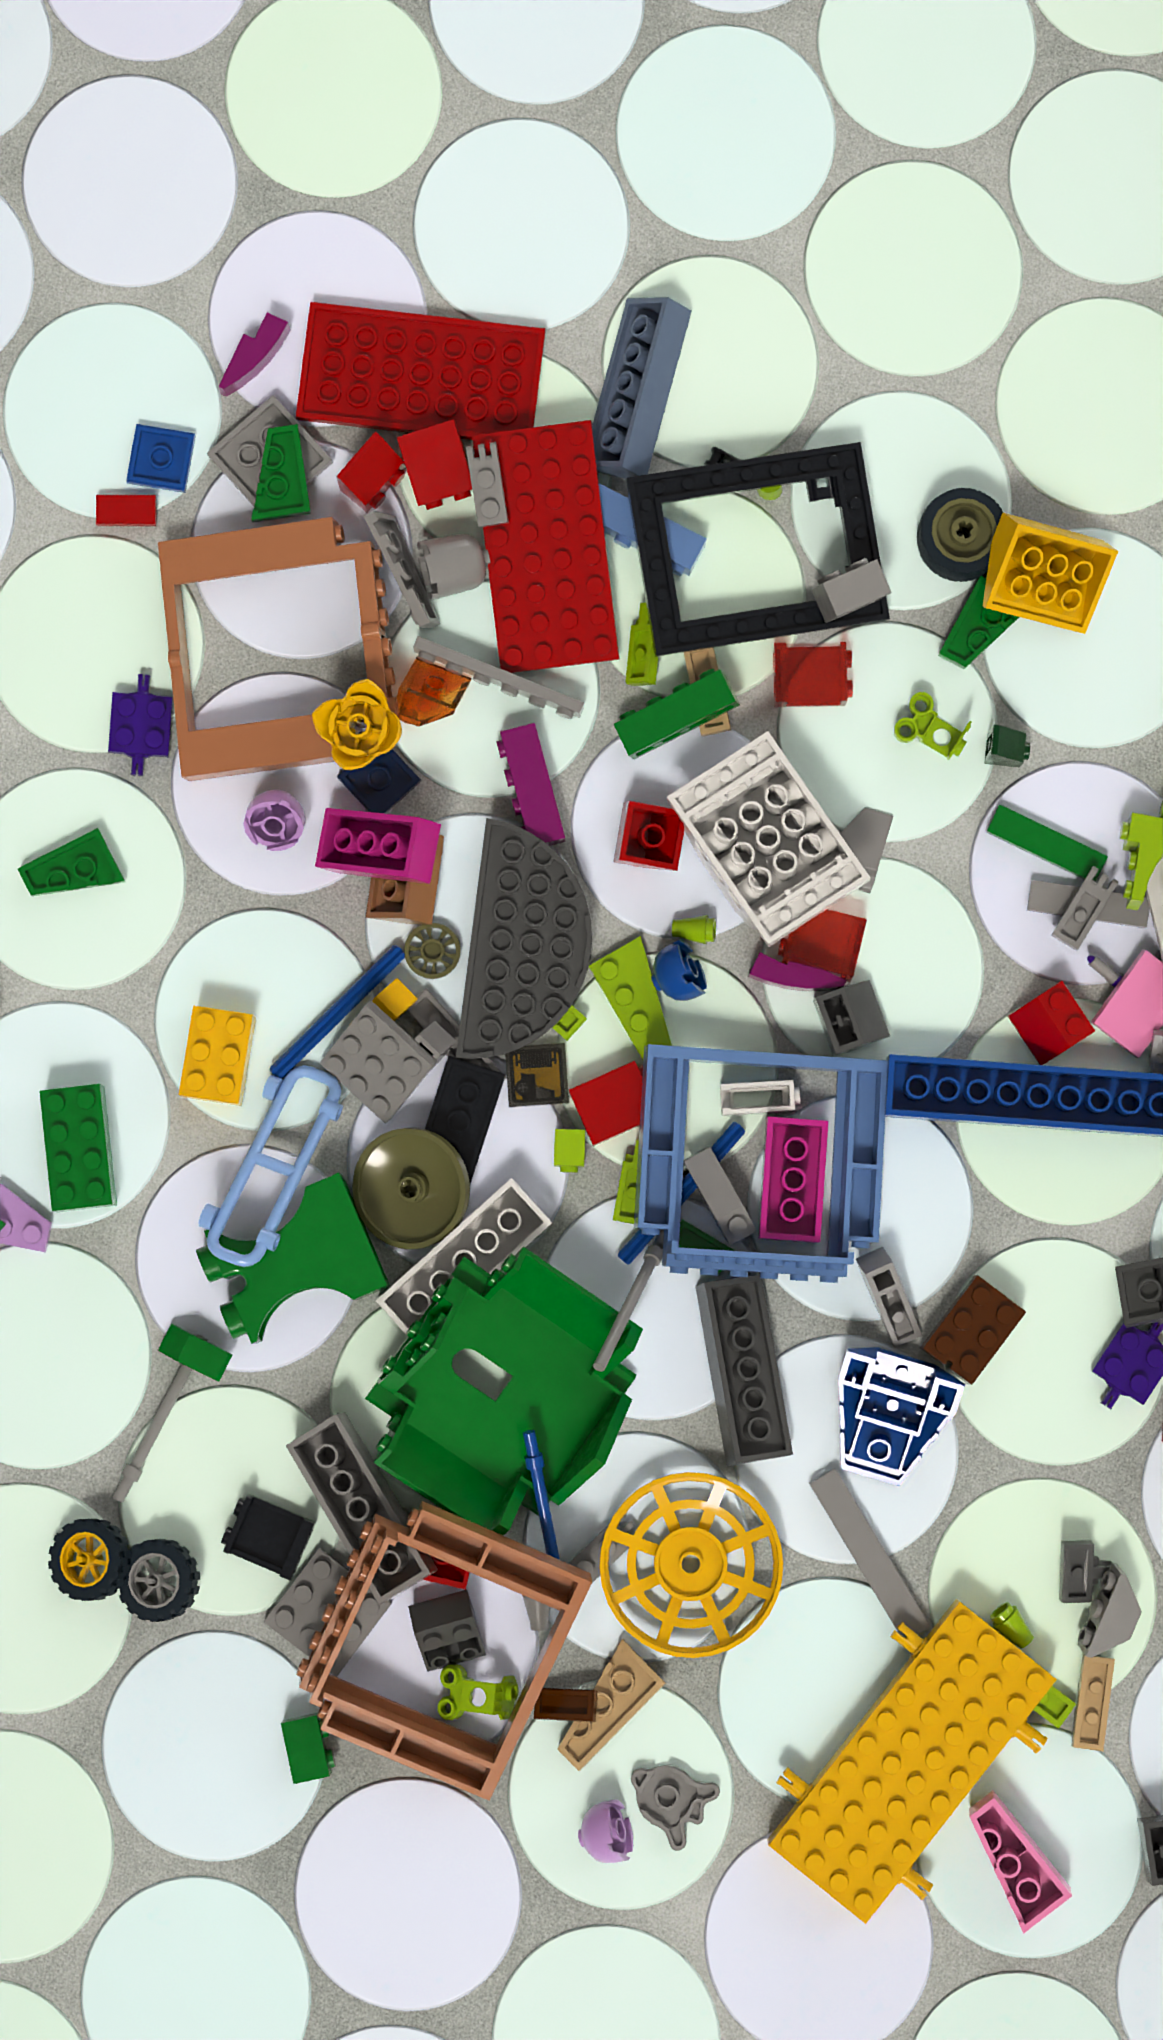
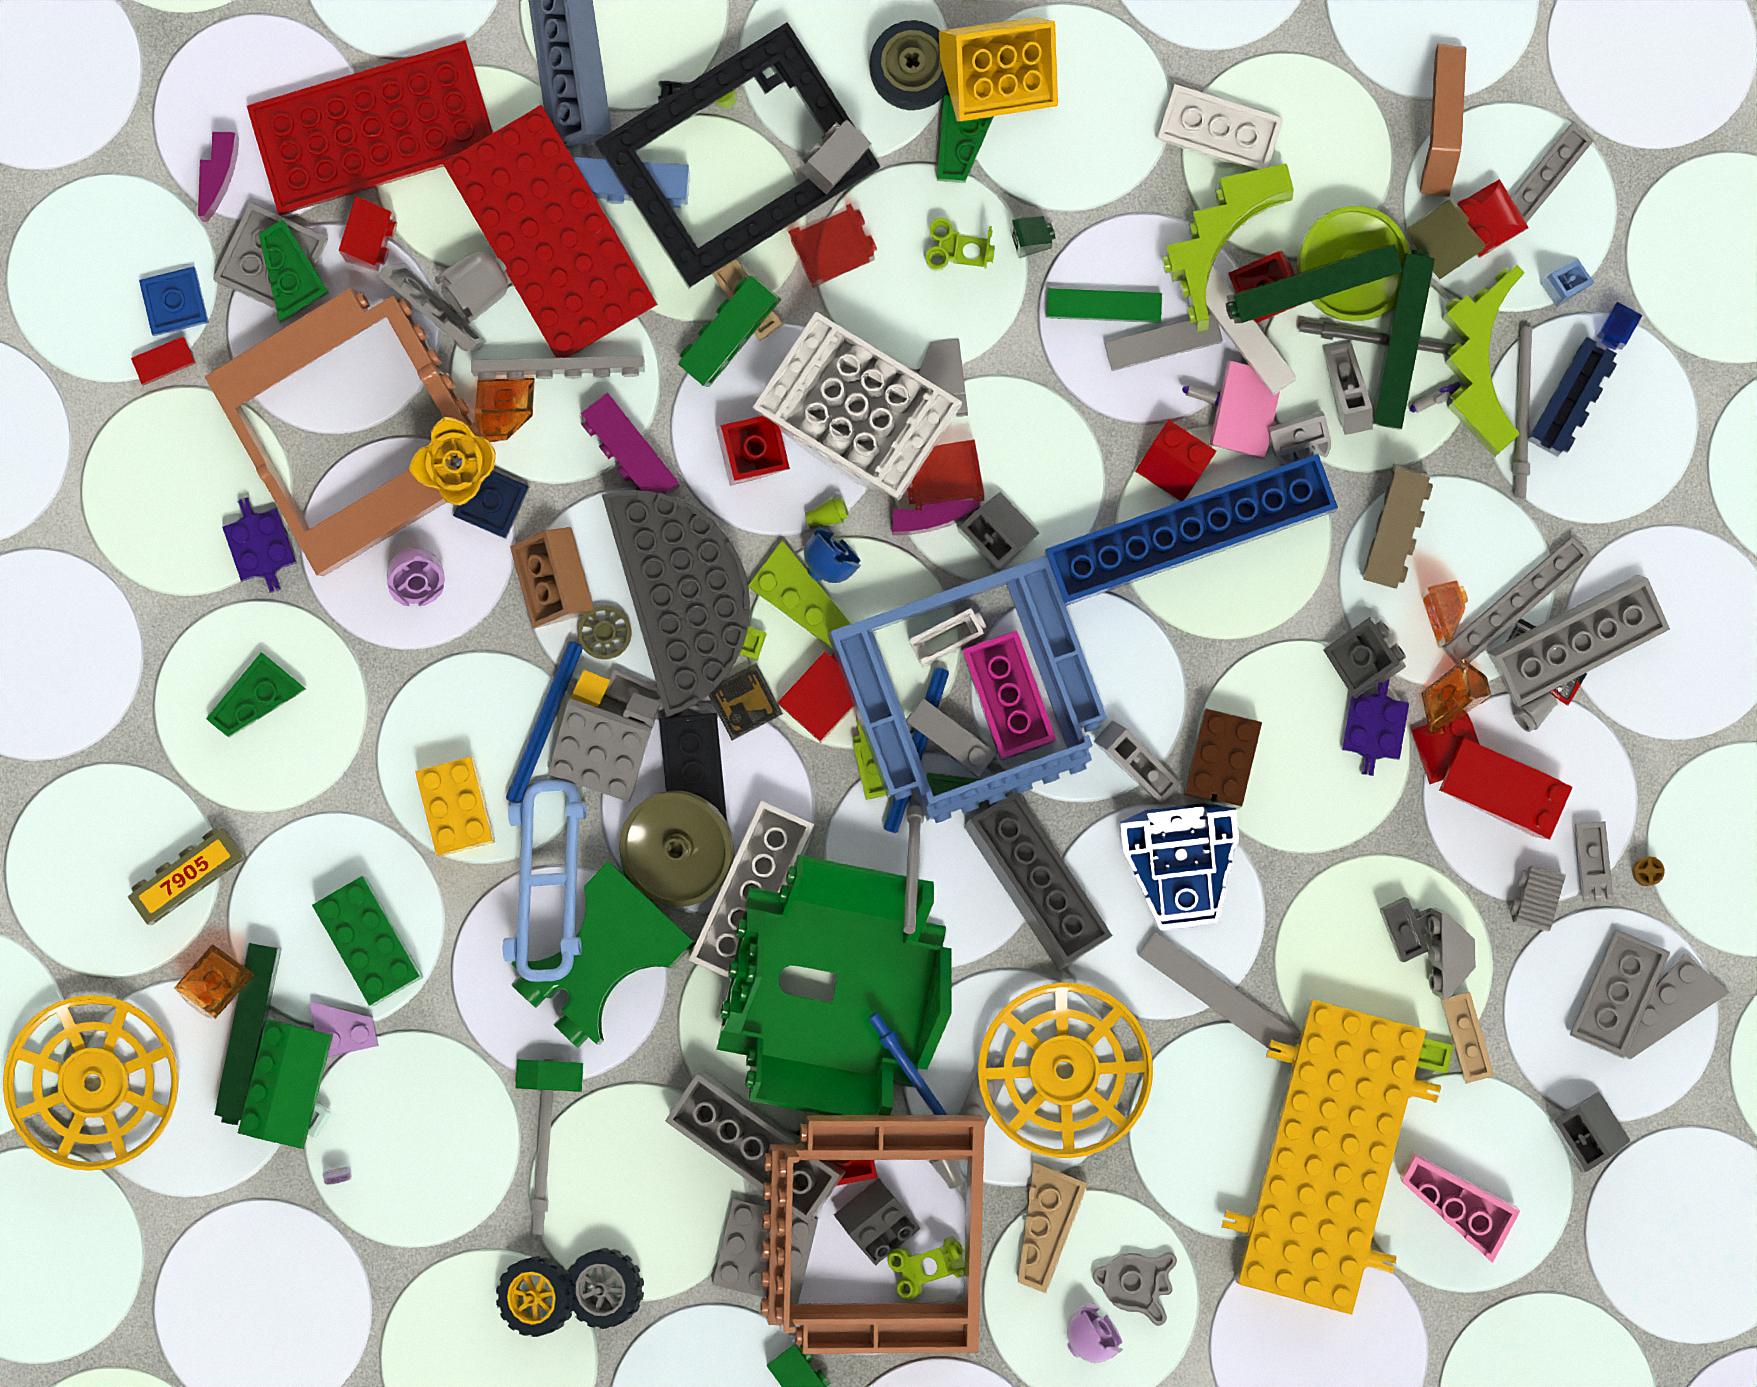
camera: 20 degrees left, 0 degrees up
black panel [221,1494,316,1581] -> none
dark pink brick [315,808,441,884] -> none
red brick [396,419,472,510] -> none
light grey hinge [466,442,509,528] -> none
reddish brown tile [534,1688,597,1722] -> none
lime brick [554,1129,585,1173] -> none
lime hinge [625,602,658,686] -> none
lime cone [990,1602,1034,1649] -> none
light grey hinge [1051,866,1119,951] -> none

